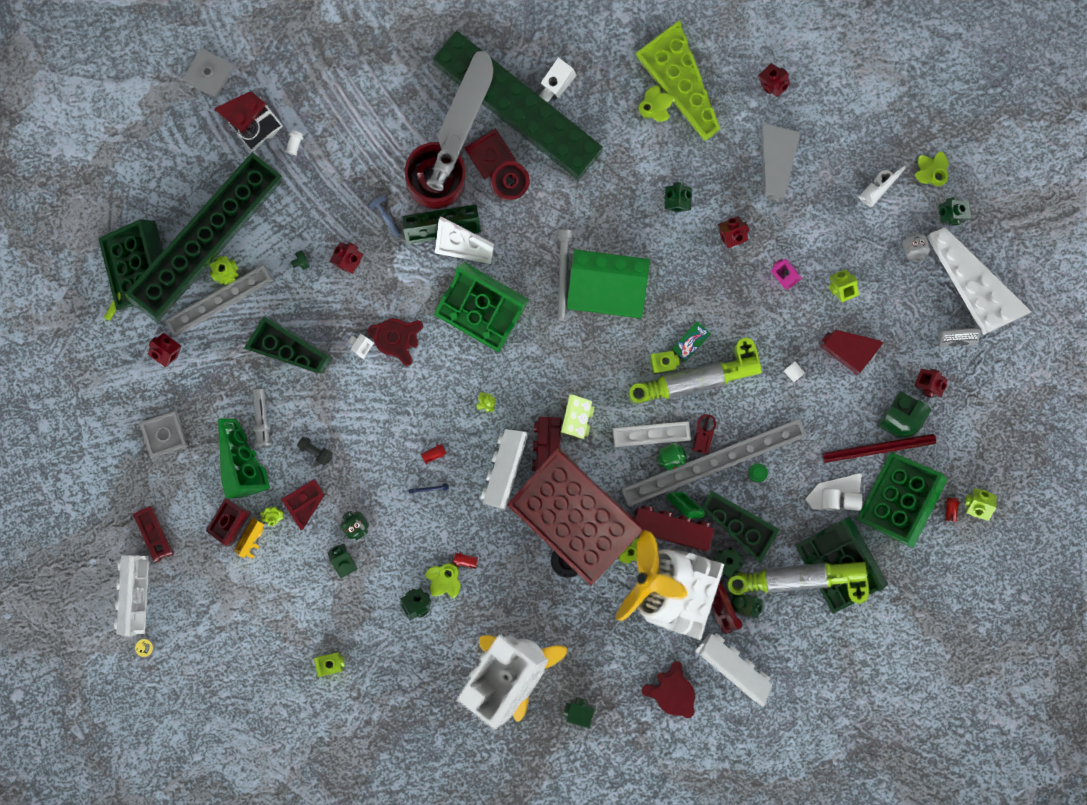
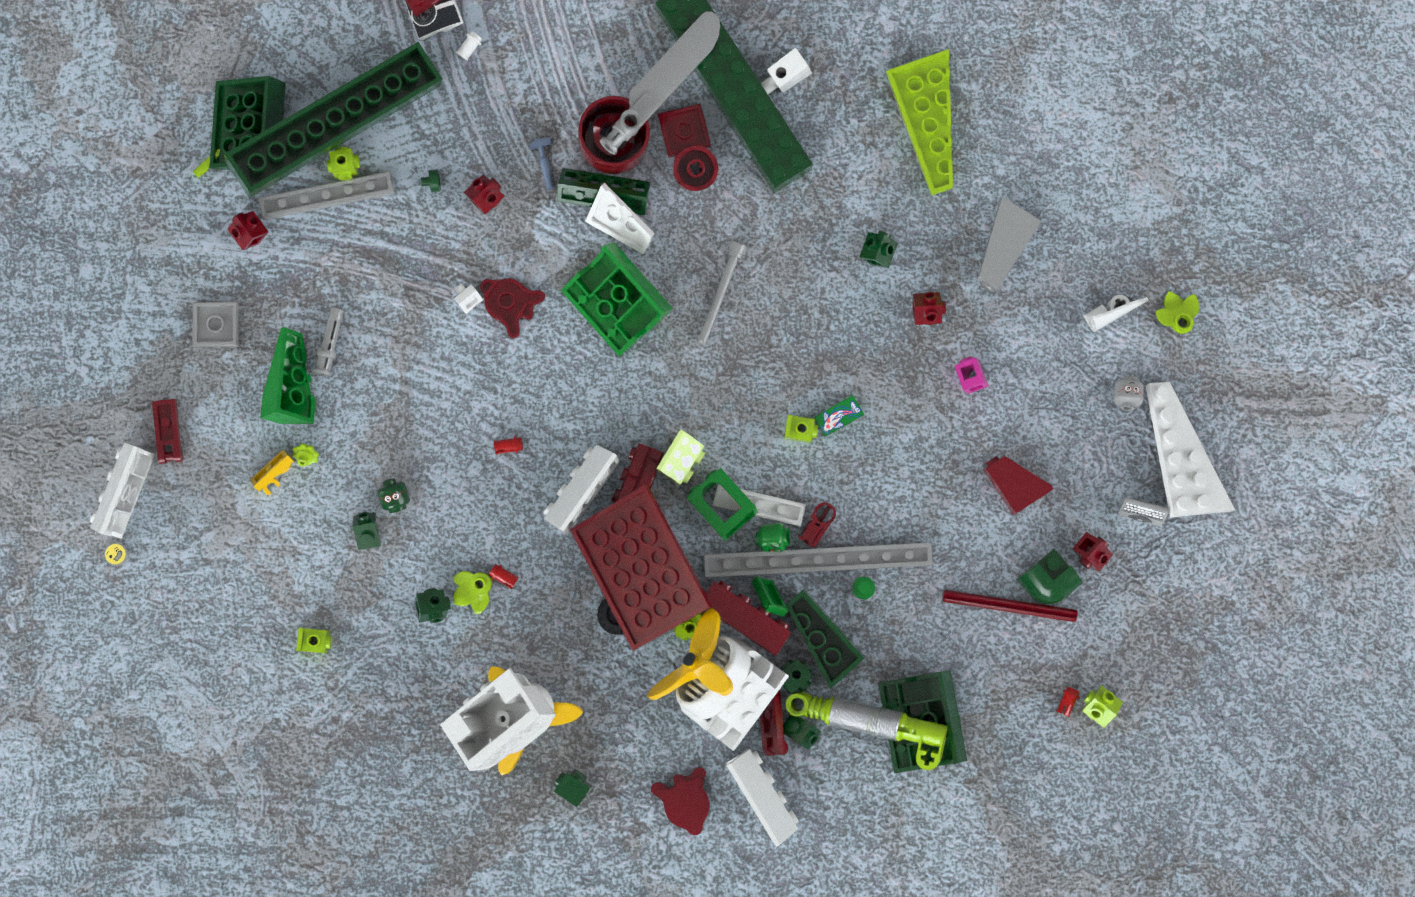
camera: 15 degrees right, 0 degrees up
dark red slope [206,498,251,546] -> none
dark green wedge [244,316,333,374] -> none
dark red wing [281,478,325,530] -> none
pearl dark grey bar [297,437,333,466] -> none
dark blue hinge [409,483,449,493] -> none
lime plant [476,392,496,412] -> none
green slope [567,249,650,319] -> none
piece [628,337,761,404] -> none
lime plate [638,85,675,122] -> none
dark red brick [758,63,790,97] -> none
white hose [784,362,805,382] -> none
white panel [805,473,862,511] -> none
lime brick [829,269,859,302] -> none
green slope [856,452,948,548] -> none
dark green brick [938,197,971,226] -> none
none -> green panel [686,468,758,542]

